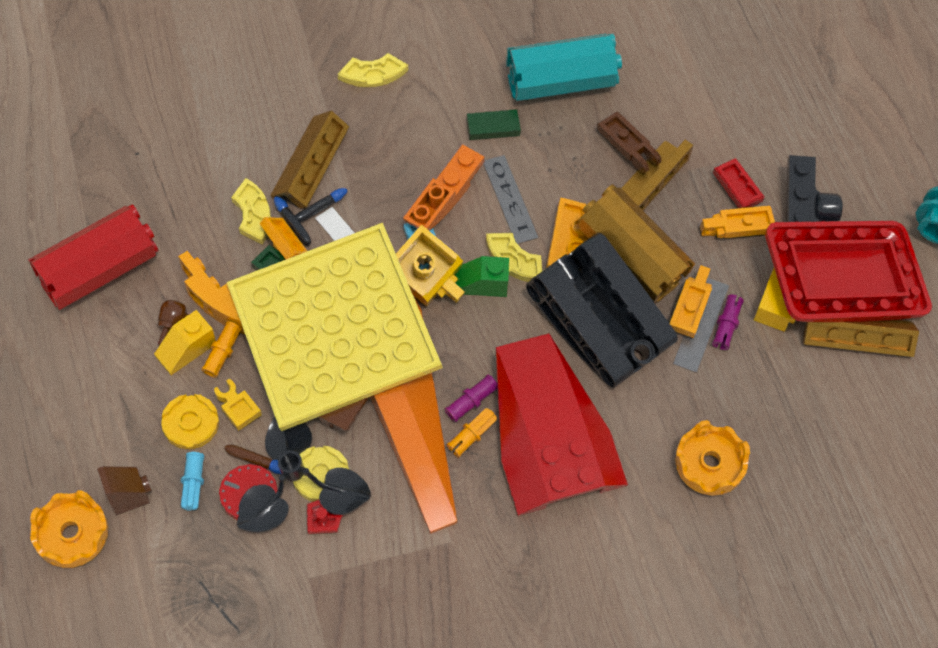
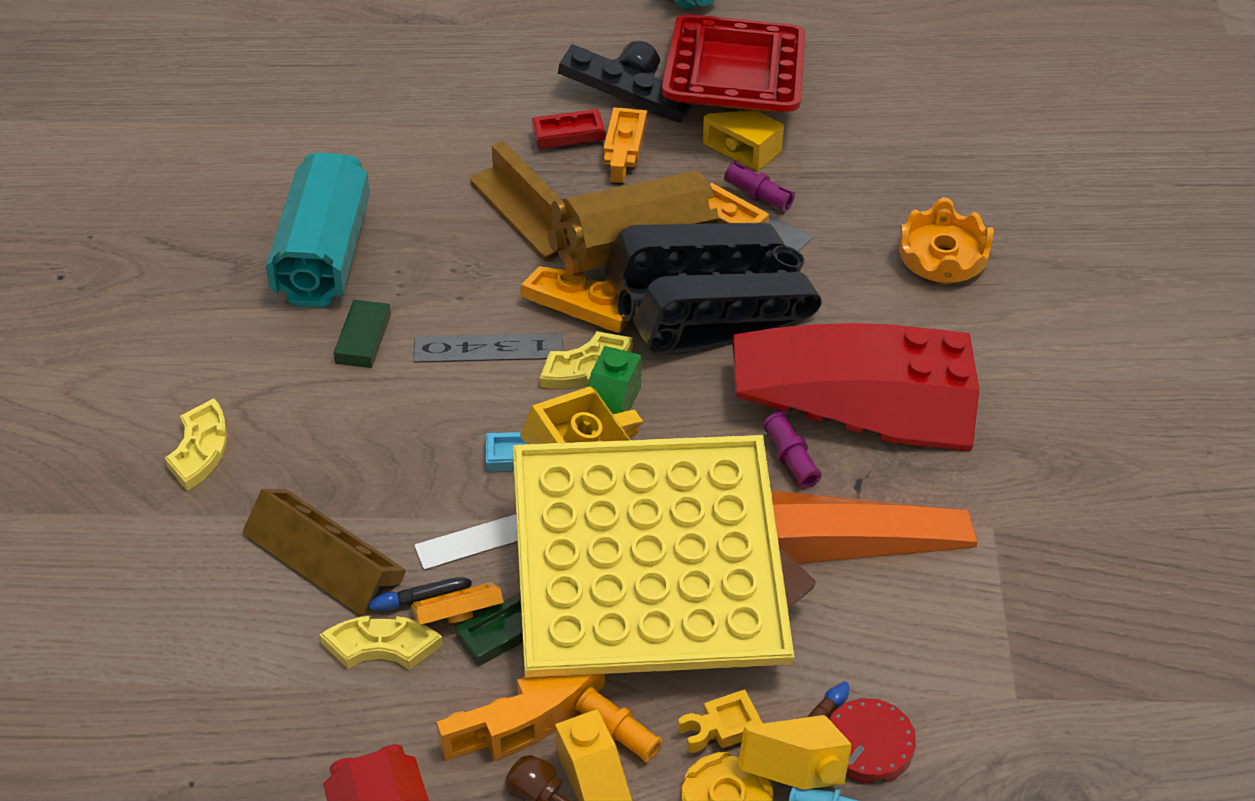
camera: 70 degrees left, 15 degrees down
black plant [237,417,371,533] -> none
light yellow tile [293,446,349,502] -> none
black piece [295,188,348,223] -> none
red piece [307,500,343,534] -> none
orange slope [403,144,485,231] -> none
light orange axle [446,408,497,458] -> none
reddish brown hinge [597,111,662,174] -> none
pearl gold panel [803,320,919,357] -> none
none -> yellow slope [738,715,852,790]

